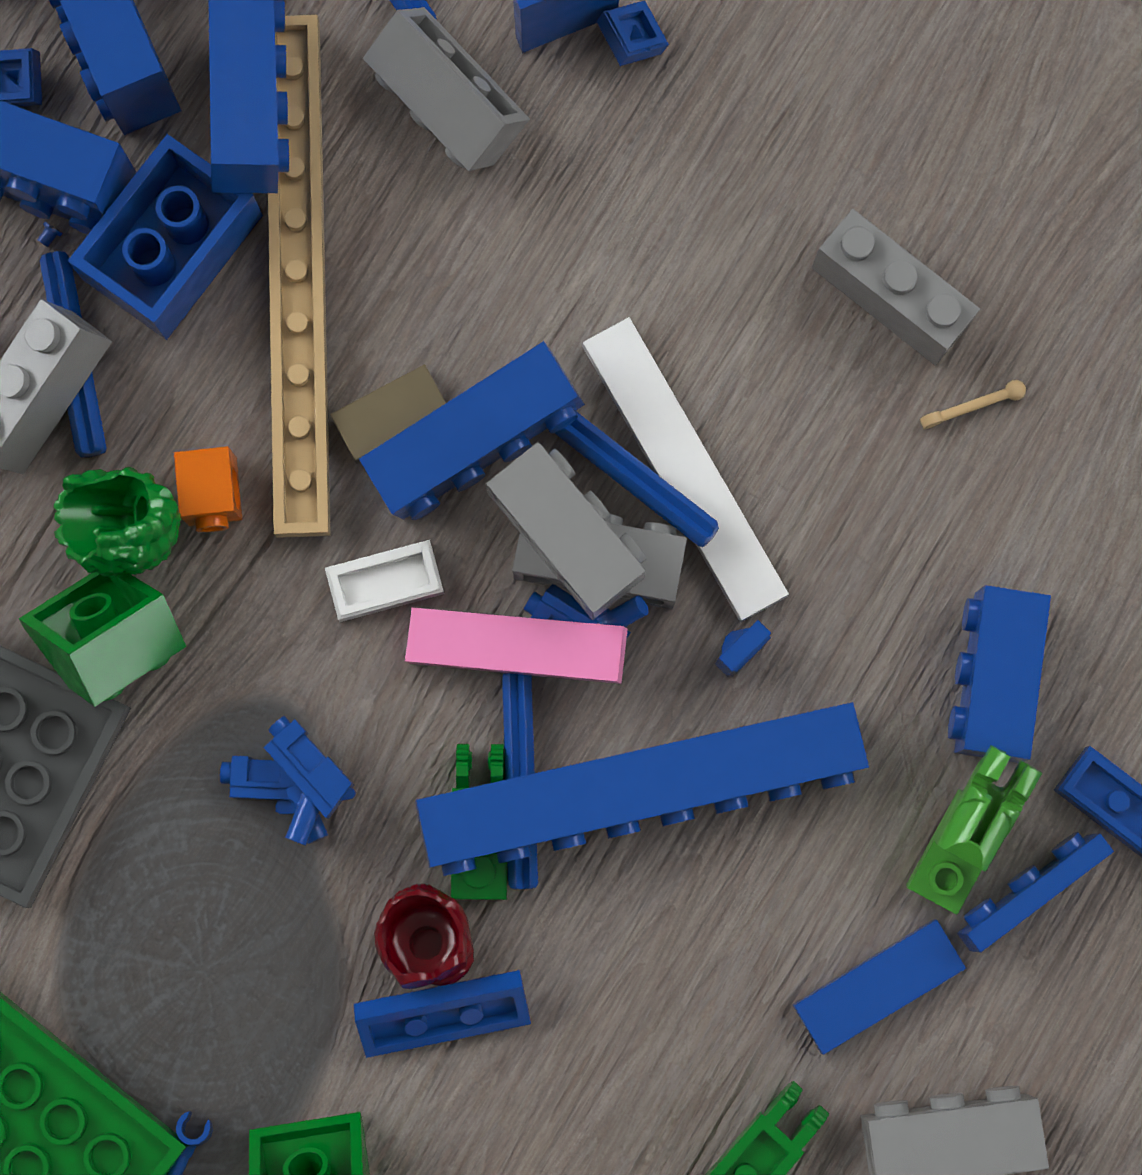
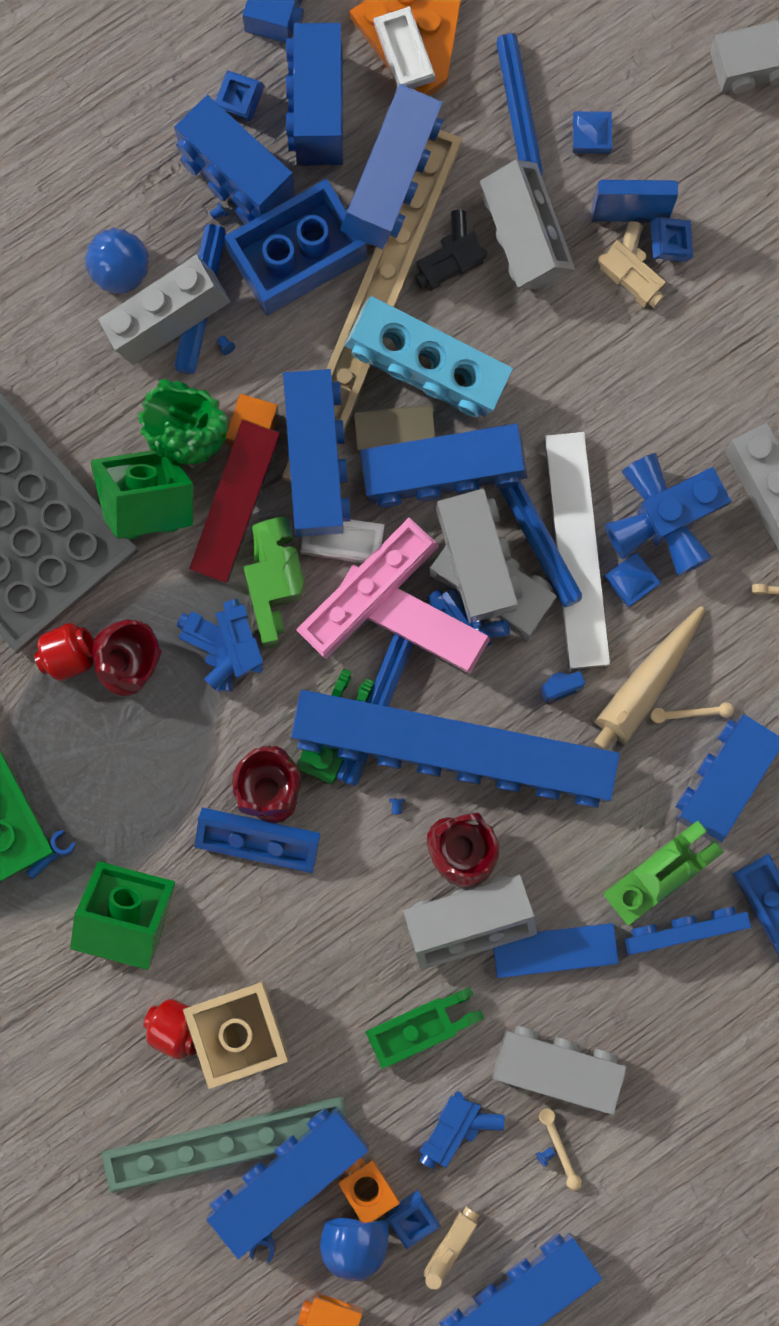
camera: 25 degrees right, 0 degrees up
none -> red head [34,623,94,682]
none -> dark red hair [92,619,162,696]
none -> dark red tile [189,419,281,583]
none -> blue piece [217,336,235,355]
none -> bright green plate [243,517,305,649]
none -> blue brick [283,369,351,537]
none -> bright pink tile [296,518,439,659]
none -> medium azure brick [344,296,513,418]
none -> blue piece [389,798,405,814]
none -> light grey brick [403,875,537,970]
none -> black piece [414,209,487,291]
none -> dark red hair [427,812,500,888]
none -> tan piece [593,606,705,750]
none -> tan piece [598,221,666,308]
none -> blue tile [604,552,661,608]
none -> blue brick [605,453,732,577]
none -> tan hinge [650,702,734,724]

